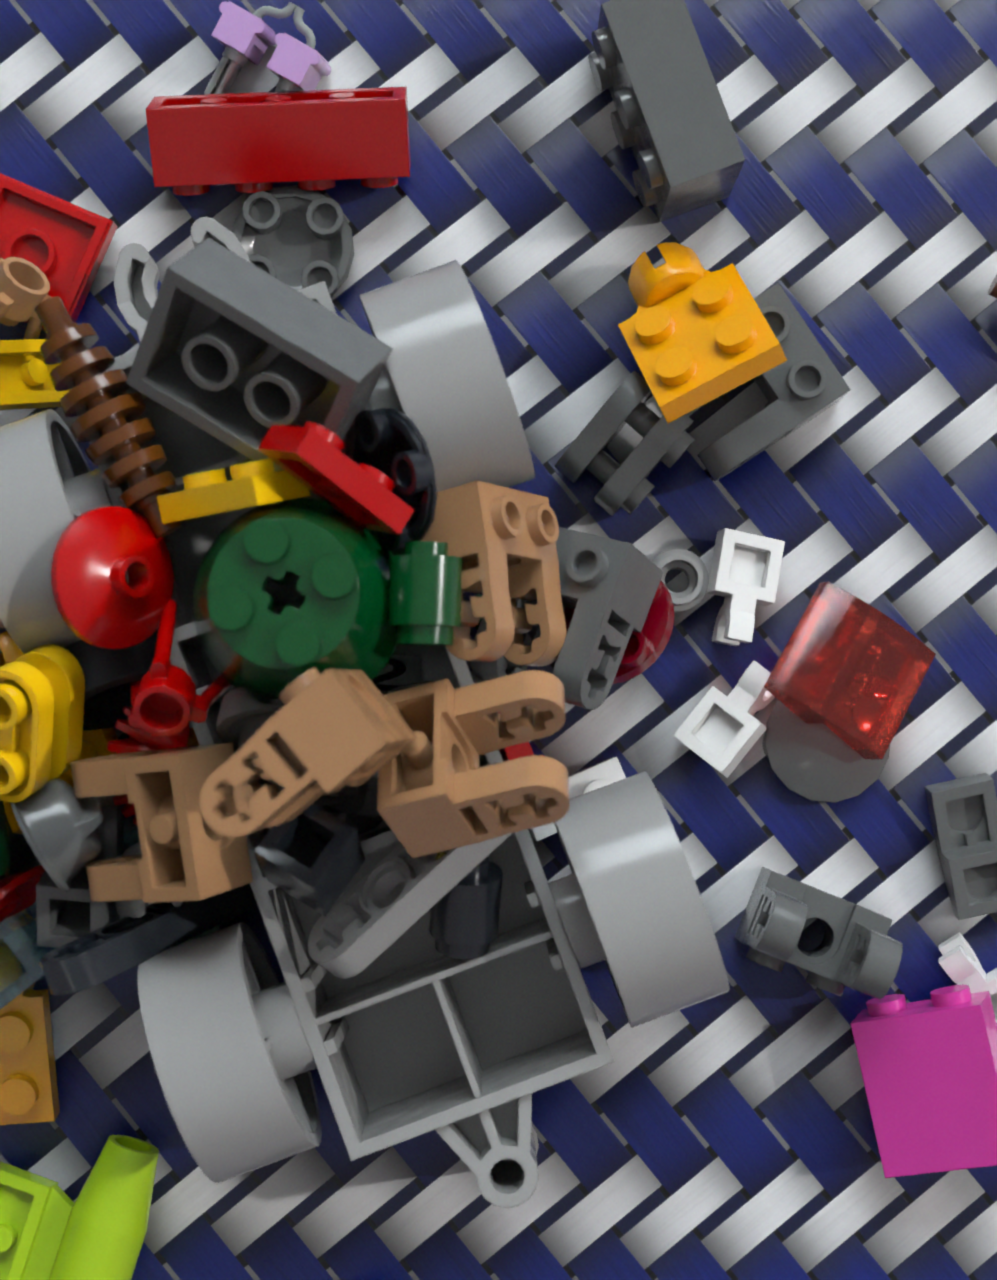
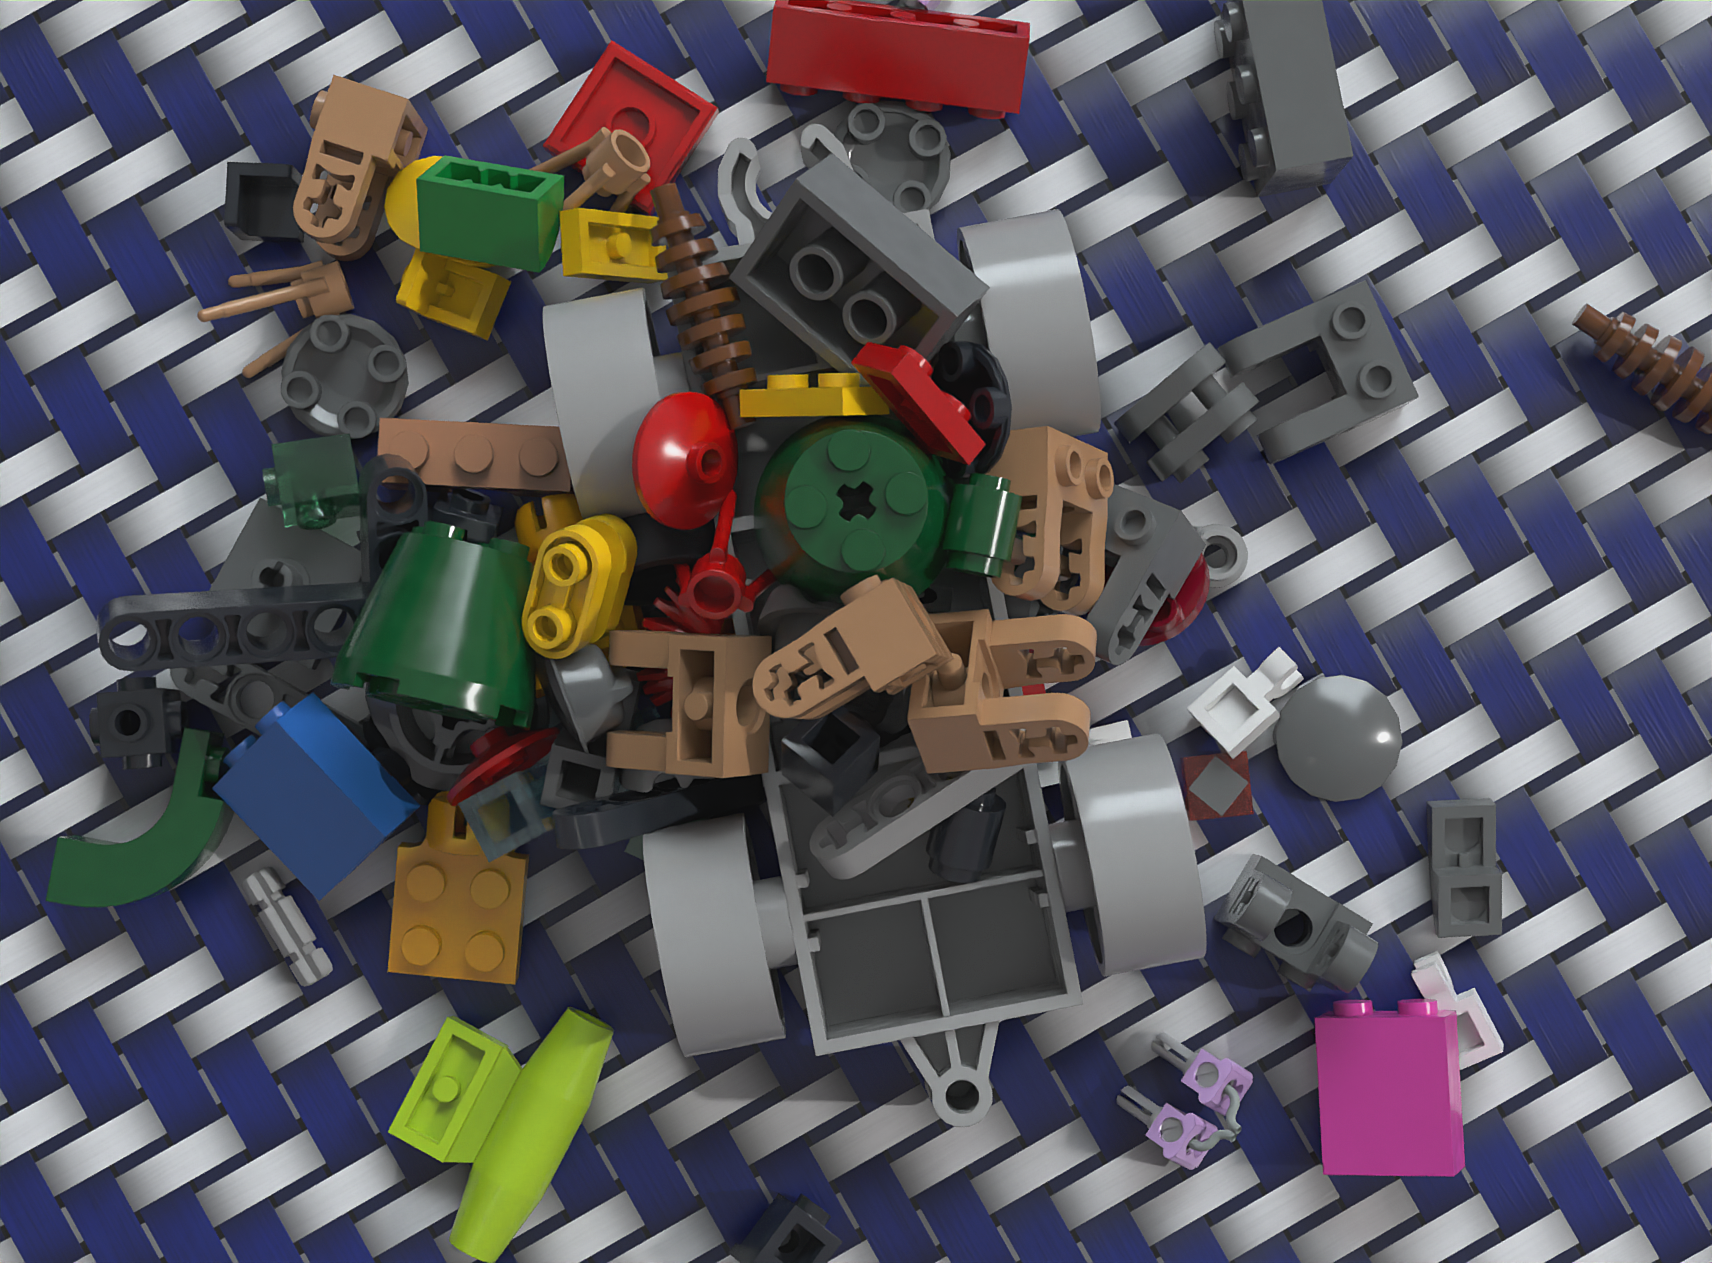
camera: 10 degrees right, 0 degrees up
light orange plate [618,242,787,423] -> none
white plate [707,528,785,647] -> none
clear red slope [764,582,936,760] -> none
none -> piece [1116,1032,1253,1170]
none -> tile [1181,751,1254,821]

